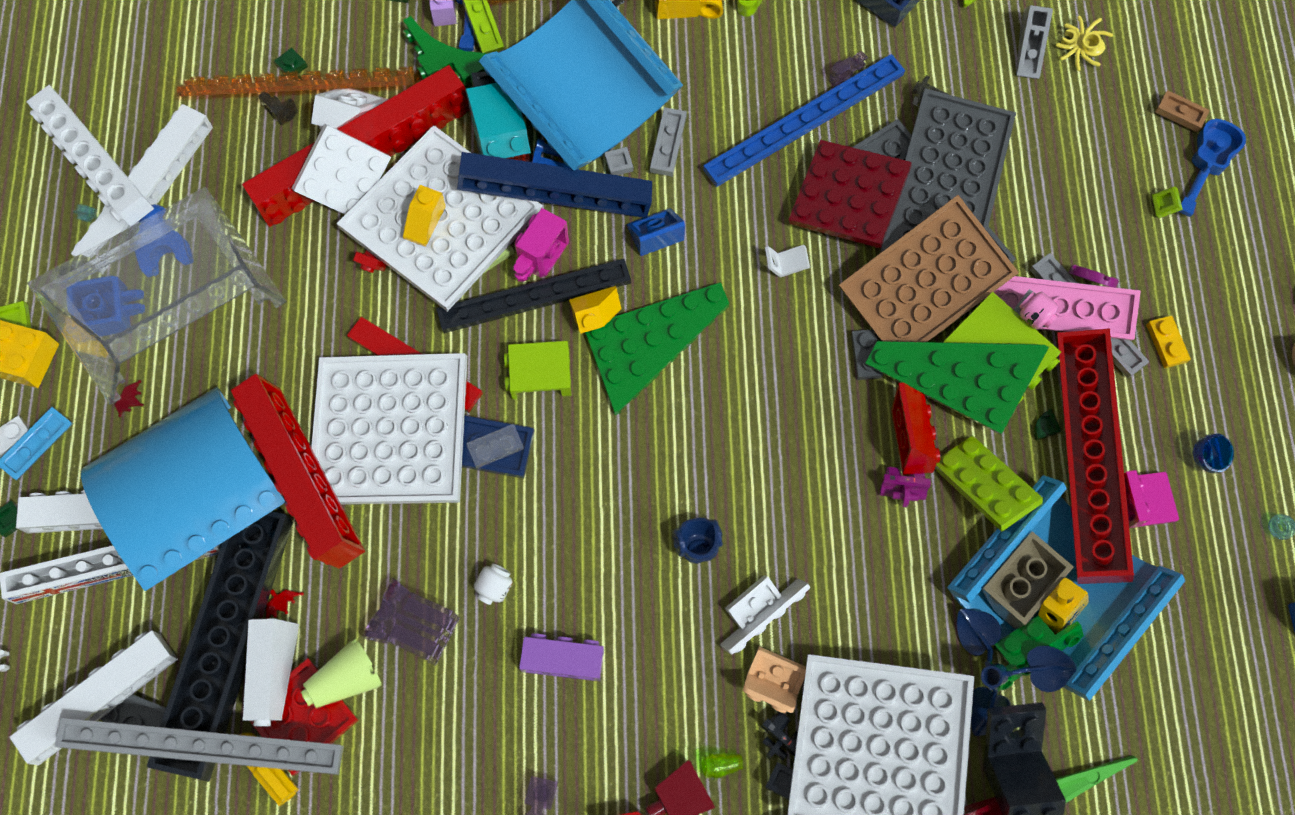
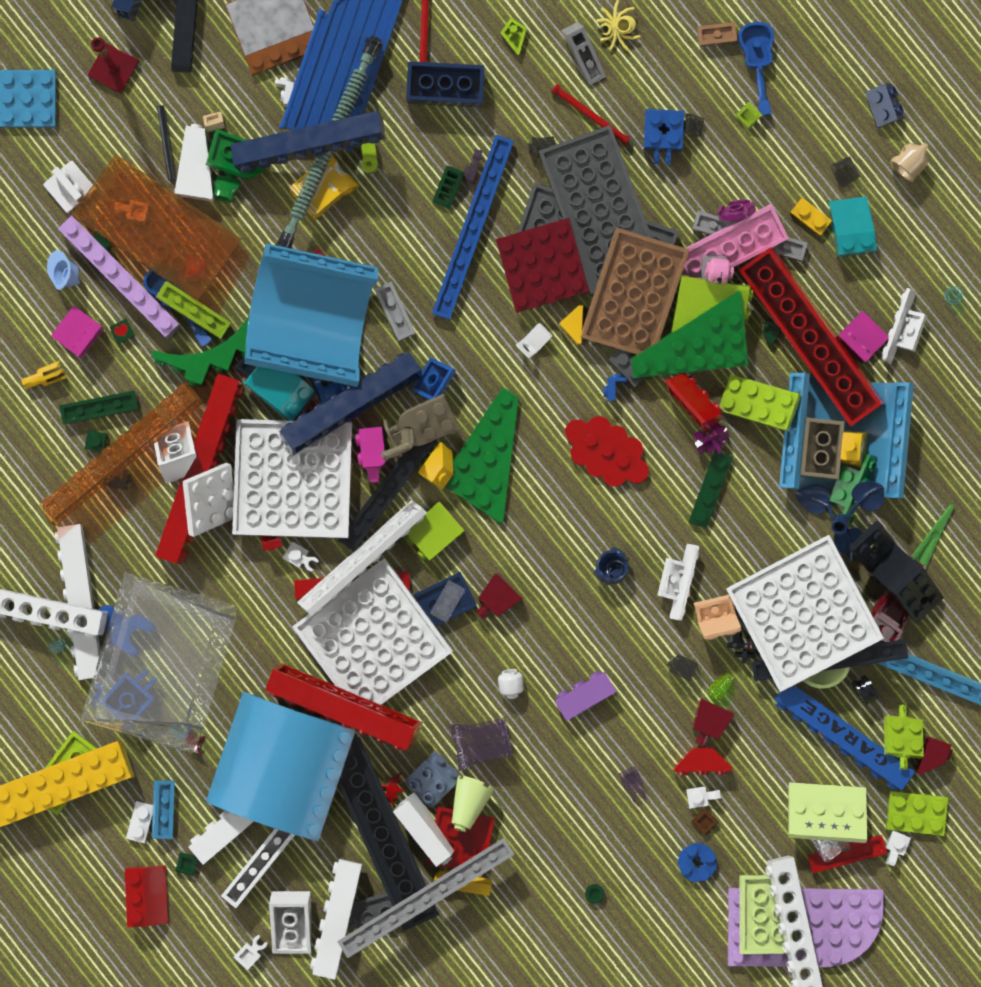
camera: 35 degrees left, 15 degrees up
yellow slope [403,185,446,247] -> none
light grey plate [604,147,633,175] -> none
clear blue piece [1192,433,1234,474] -> none
none -> dark green plate [59,391,139,425]
none -> white slope [269,891,311,954]
none -> white plate [283,542,319,572]
none -> white plate [297,501,427,617]
none -> dark tan plate [381,394,460,461]
none -> sand blue bracket [405,750,462,808]
none -> dark green slope [432,165,464,209]
none -> dark red torso [476,573,522,620]
none -> red bar [551,83,631,146]
none -> yellow slope [559,305,583,346]
none -> red plate [565,416,649,487]
none -> blue bracket [603,374,627,402]
none -> blue hinge [643,109,684,165]
none -> clear smoke brick [667,654,698,681]
none -> clear smoke plate [683,114,705,137]
none -> dark green plate [688,451,733,529]
none -> teal slope [829,196,877,258]
none -> clear smoke panel [831,156,859,187]
none -> white bracket [882,288,927,365]

